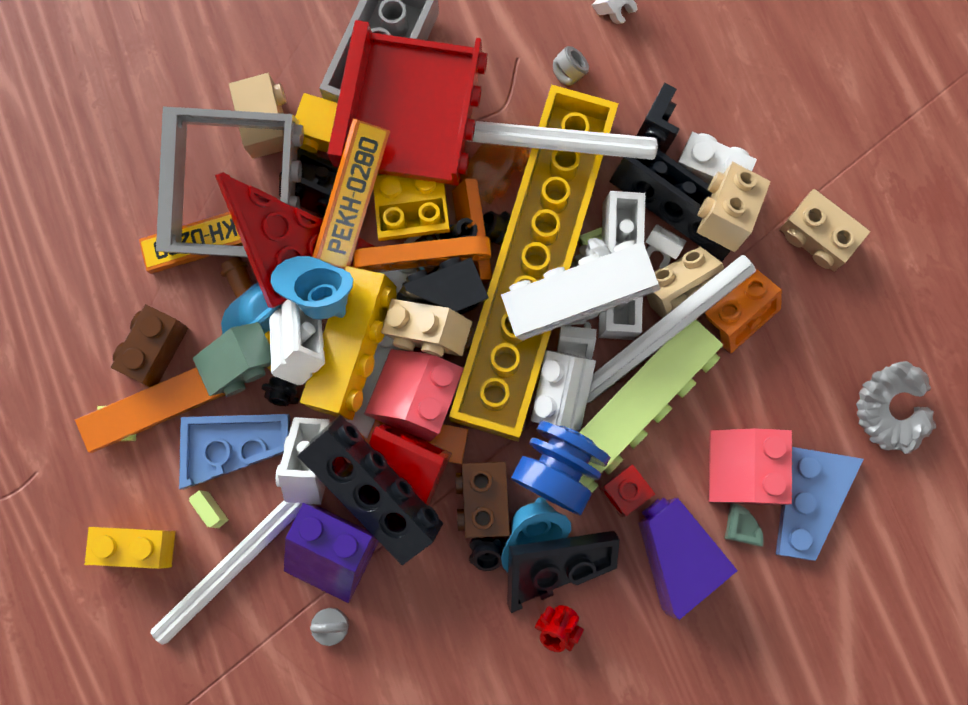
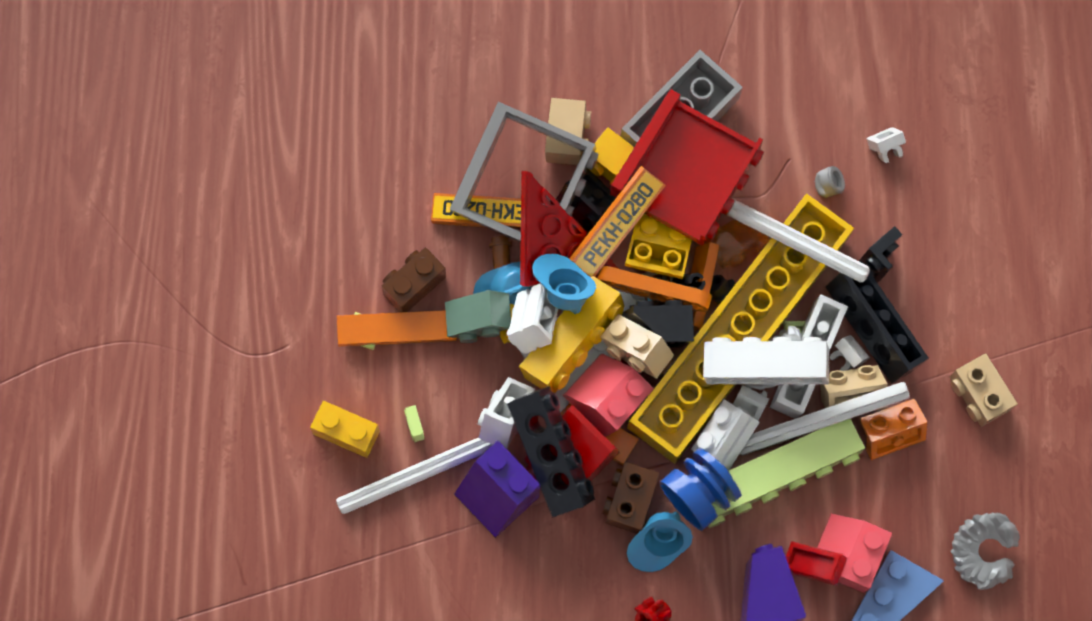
camera: 15 degrees right, 5 degrees down
medium blue wing [179,414,291,490] -> none
black plate [262,377,299,406] -> none
light grey tile [310,607,349,646] -> none
black plate [469,537,506,571] -> none
black wing [507,531,620,613] -> none
red brick [599,464,655,517] -> none
white brick [678,132,757,185] -> none
tan brick [697,161,771,252] -> none
sand green tile [725,503,764,547] -> none
none -> red tile [786,541,847,586]

